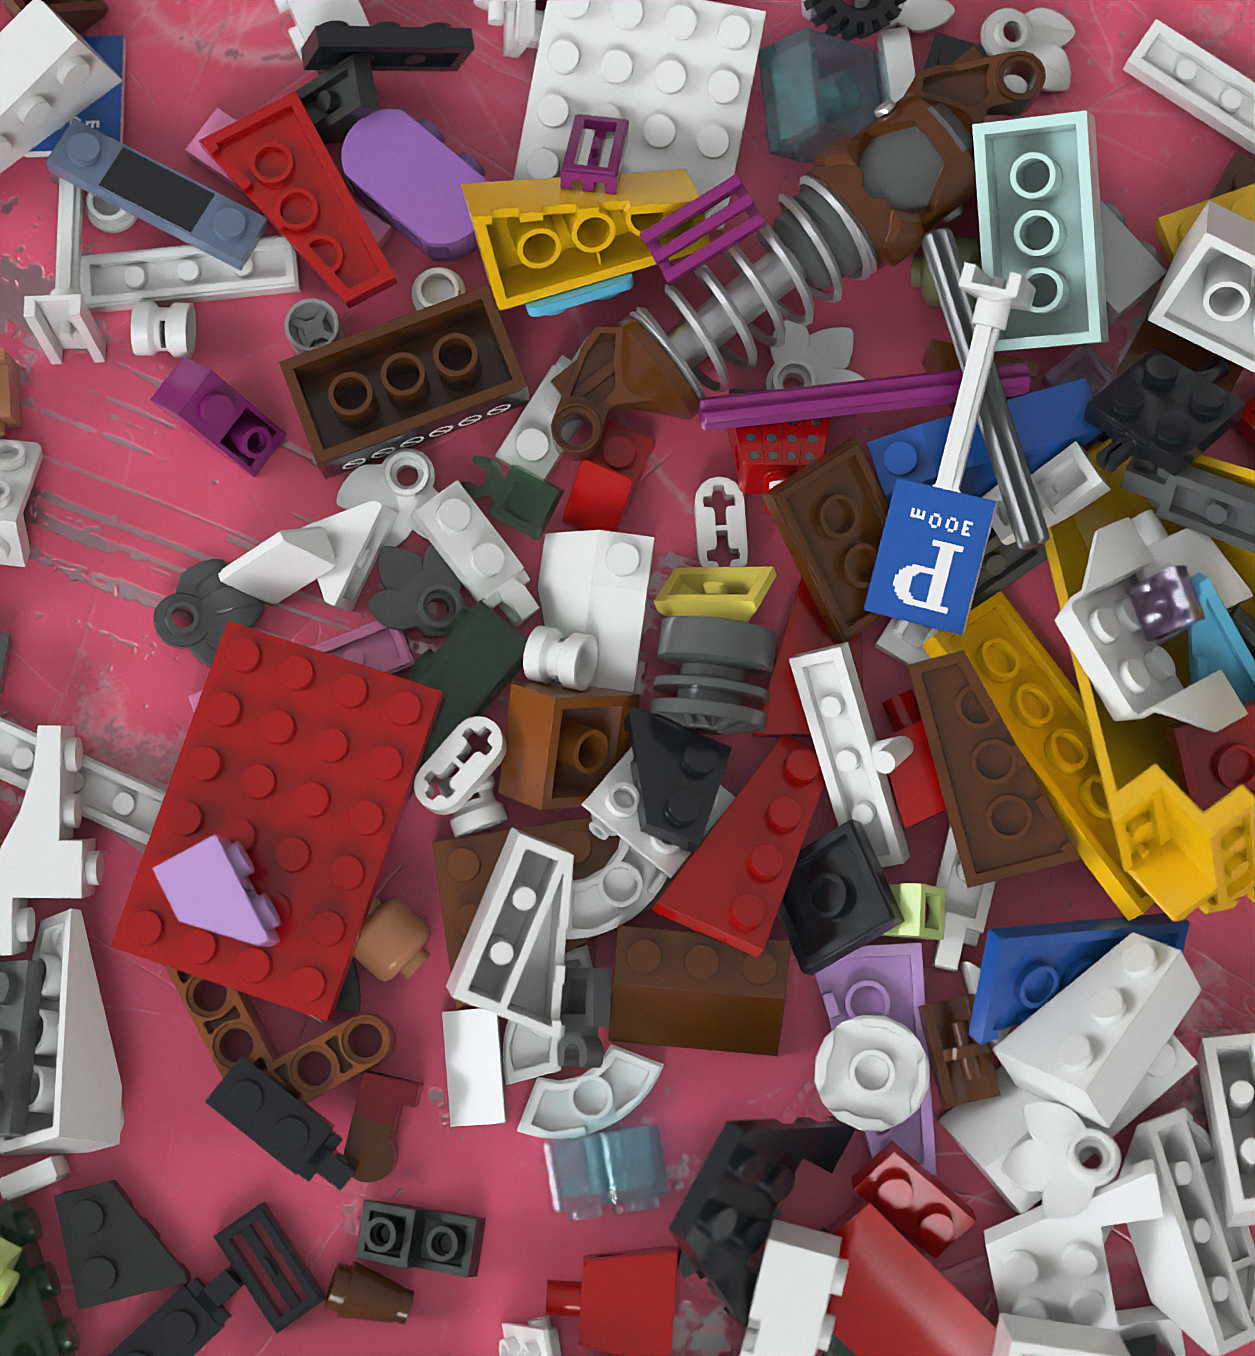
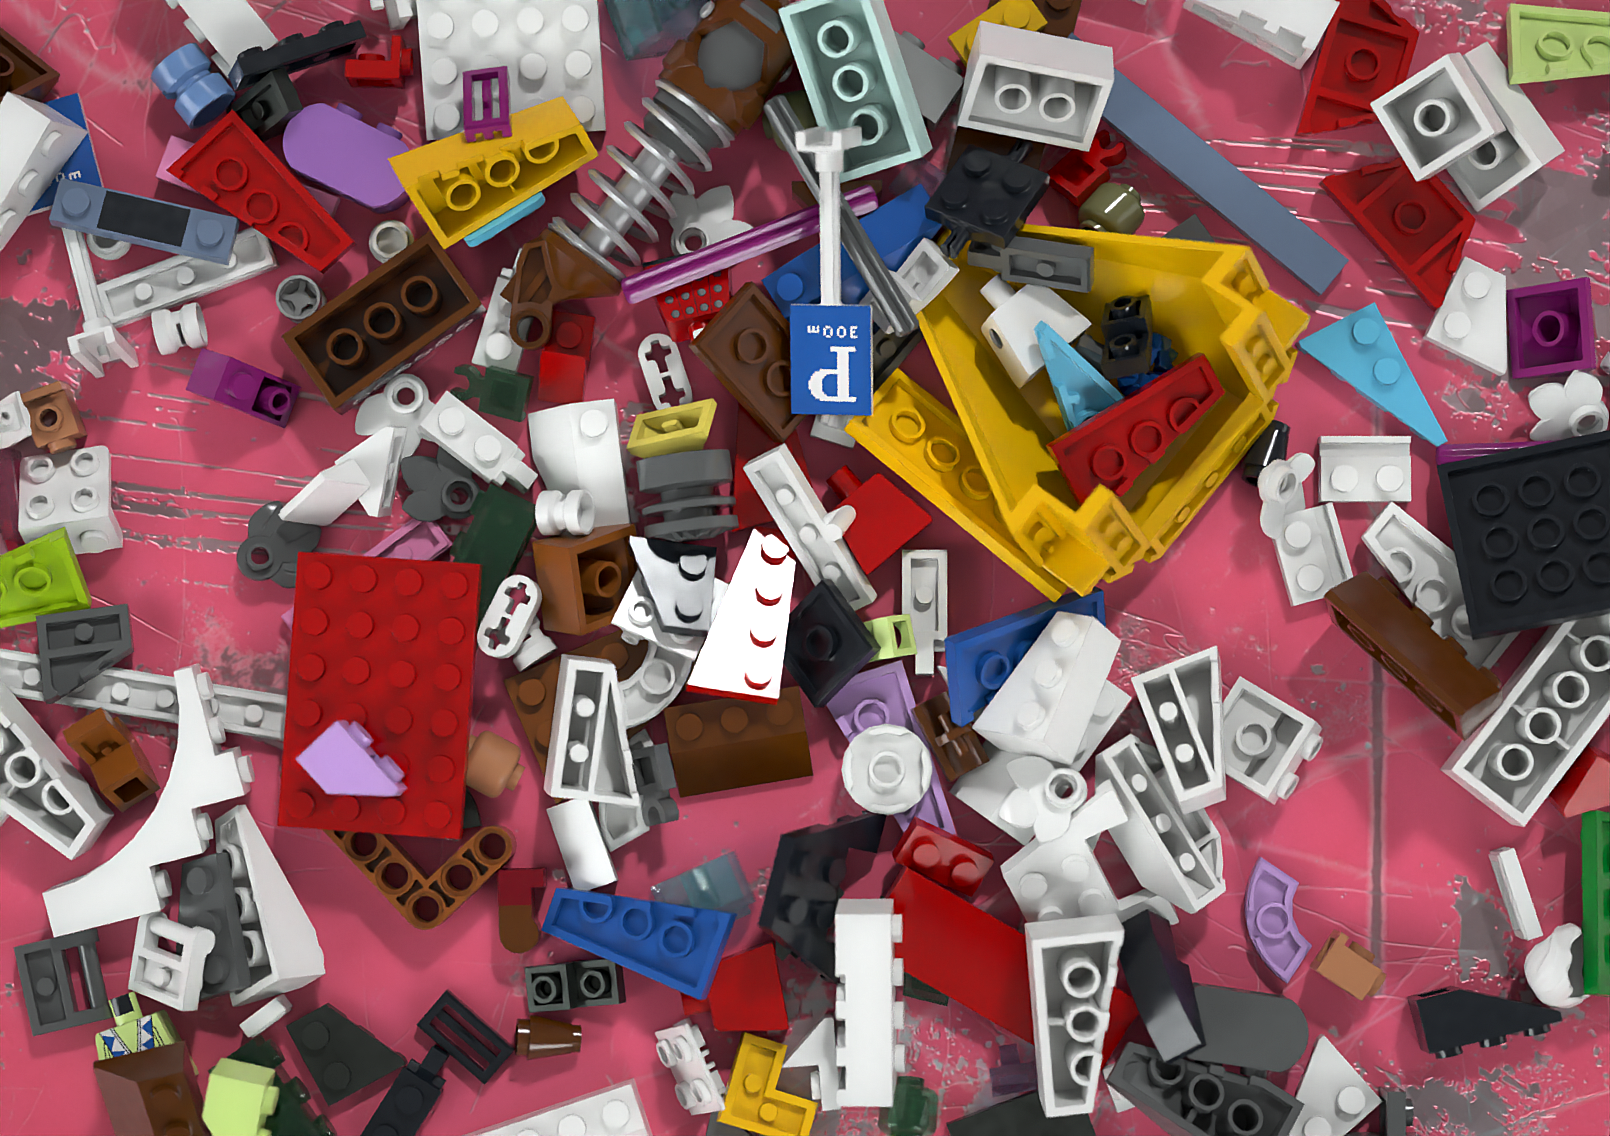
camera: 15 degrees left, 5 degrees up
black hinge [205,1053,358,1191] -> none
white tile [517,1044,664,1139] -> none
magenta tile [640,173,767,285] -> none
reddish brown wing [908,650,1081,888] -> none
white piece [1054,517,1248,733] -> none
clear purple tile [1127,565,1206,641] -> none
none -> medium blue wheel [151,43,236,129]
none -> red bracket [345,35,414,89]
none -> blue wing [541,887,738,1000]

